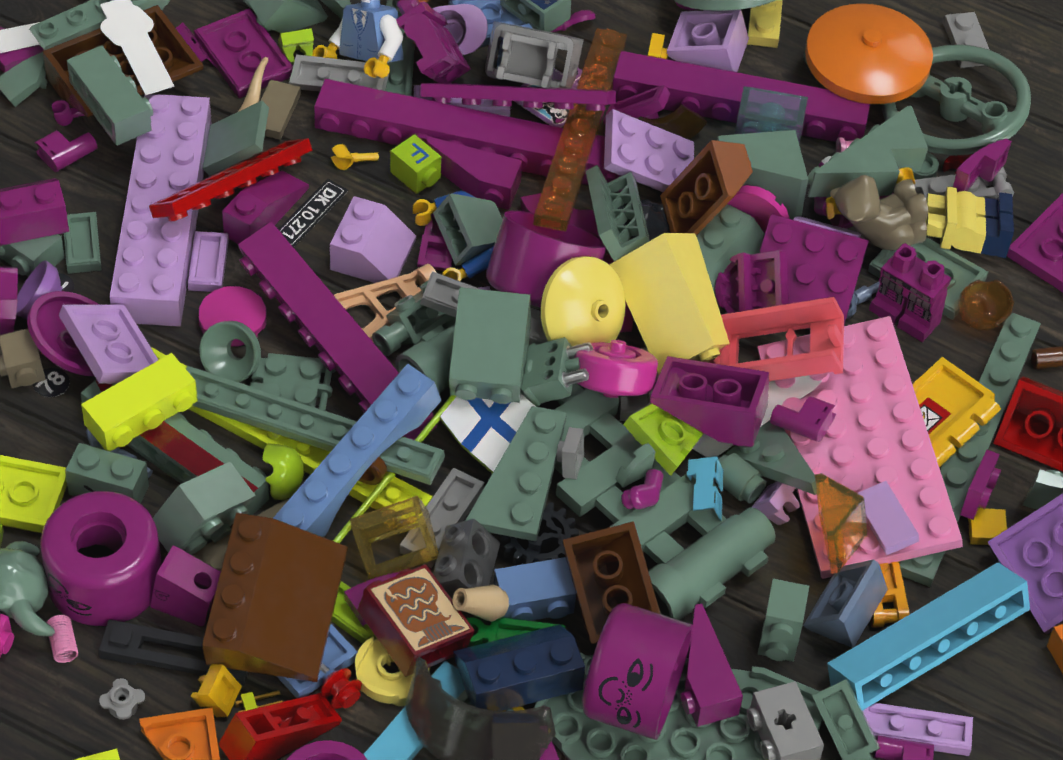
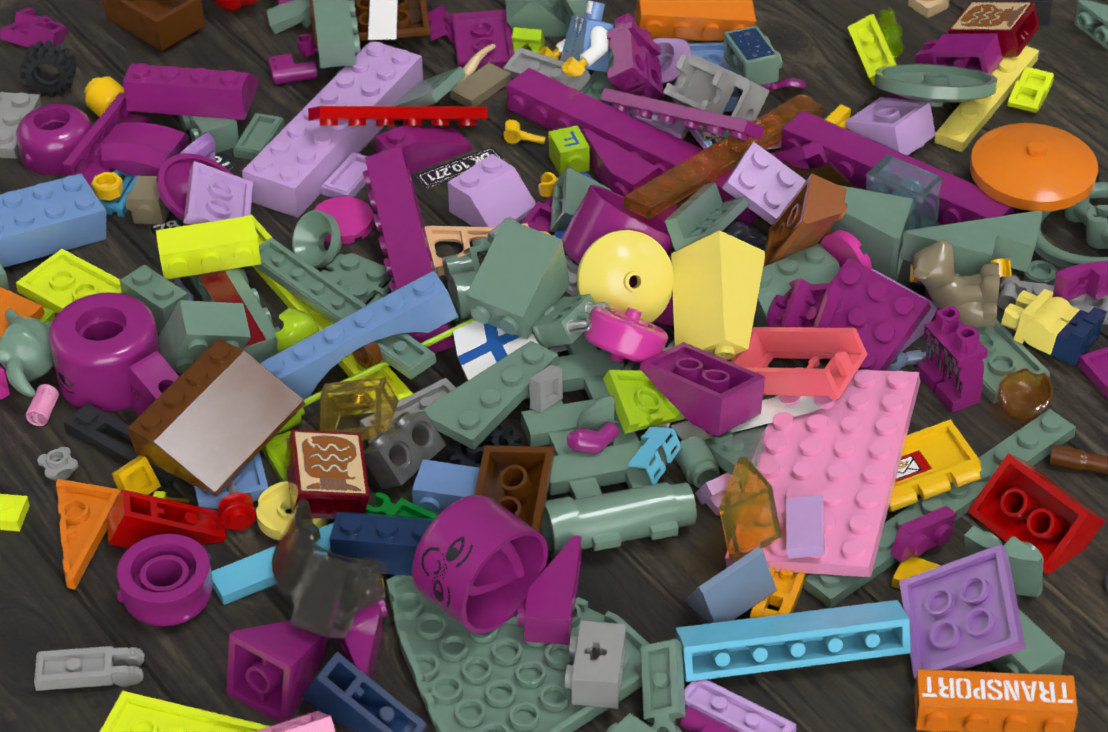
camera: 30 degrees right, 10 degrees down
tan cone [453,585,509,622] -> none
sand green brick [758,579,809,662] -> none
magenta piece [770,396,836,442] -> none

